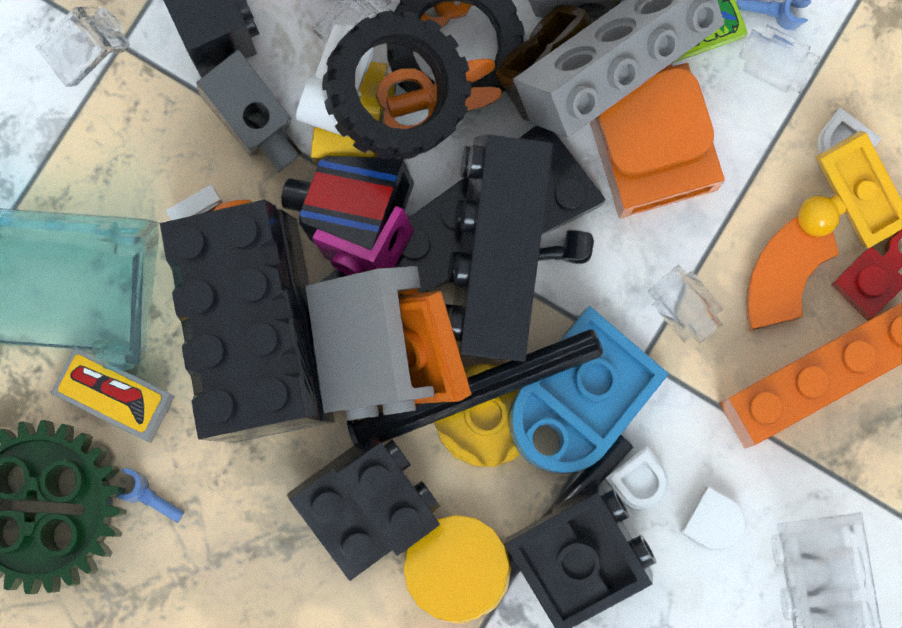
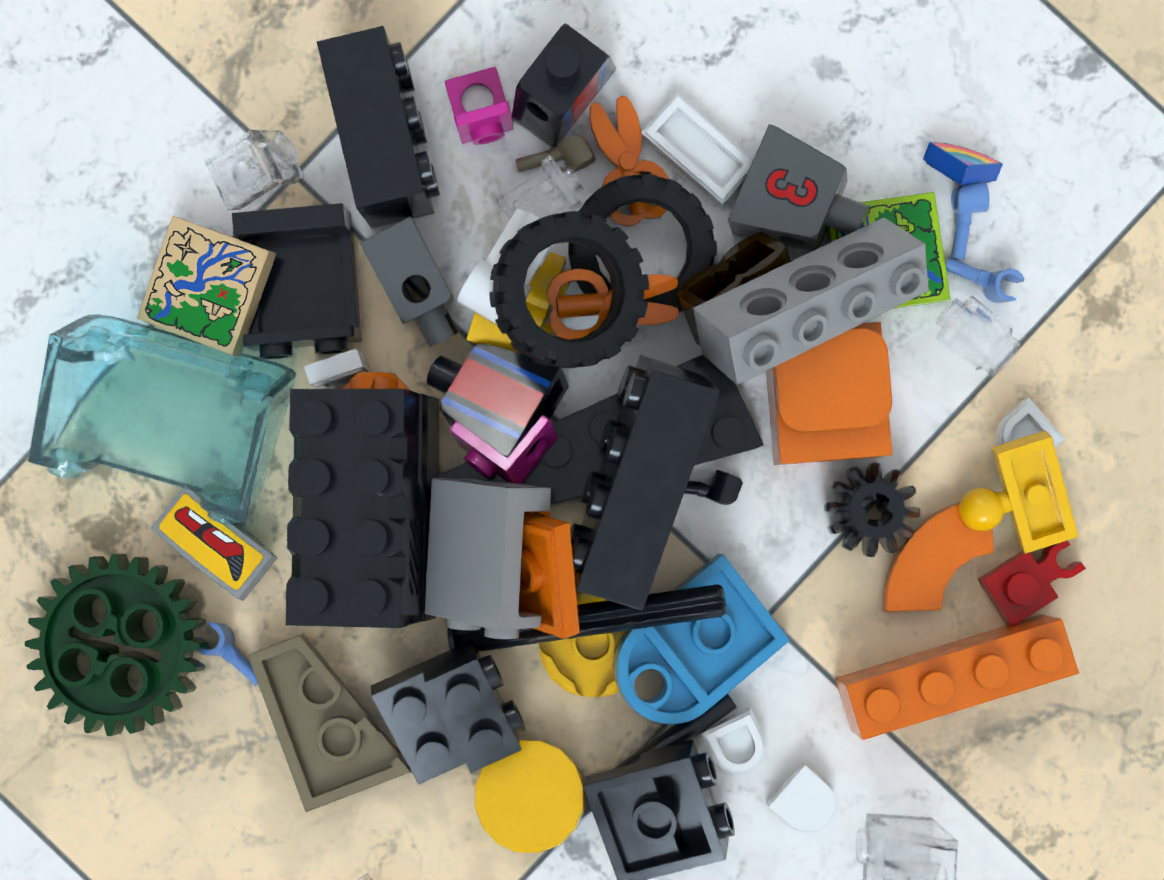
camera: 10 degrees right, 5 degrees up
clear brick [647,265,724,344] -> none
none -> tile [137,216,277,357]
none -> black panel [232,203,362,359]
none -> dark tan wing [248,633,411,812]
none -> black gear [824,463,921,557]

